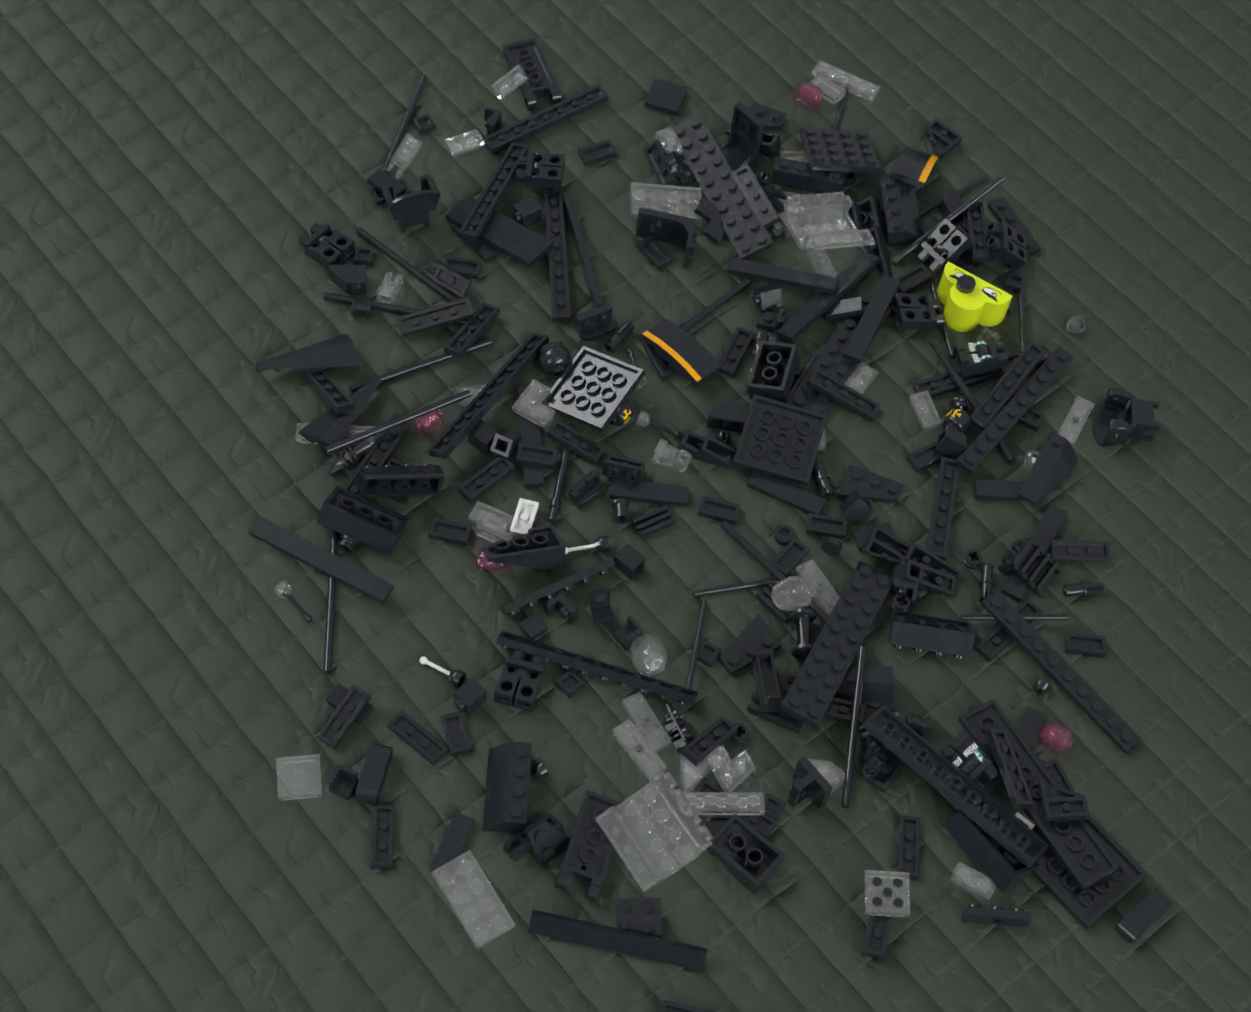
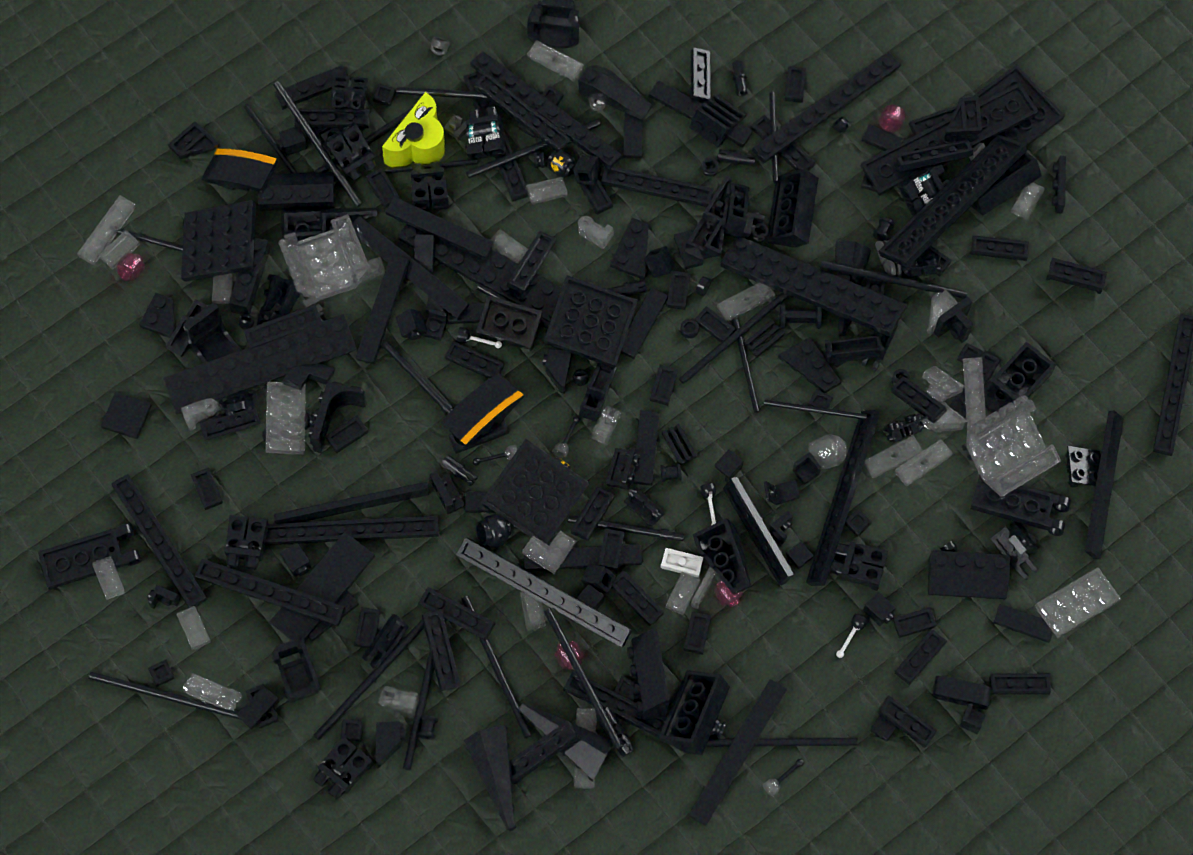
camera: 85 degrees left, 10 degrees up
clear tile [276,754,322,801] -> none
clear hair [771,576,813,612] -> none
clear tile [864,870,910,917] -> none
black beam [1114,888,1172,944] -> none
none -> clear leg [578,216,614,249]

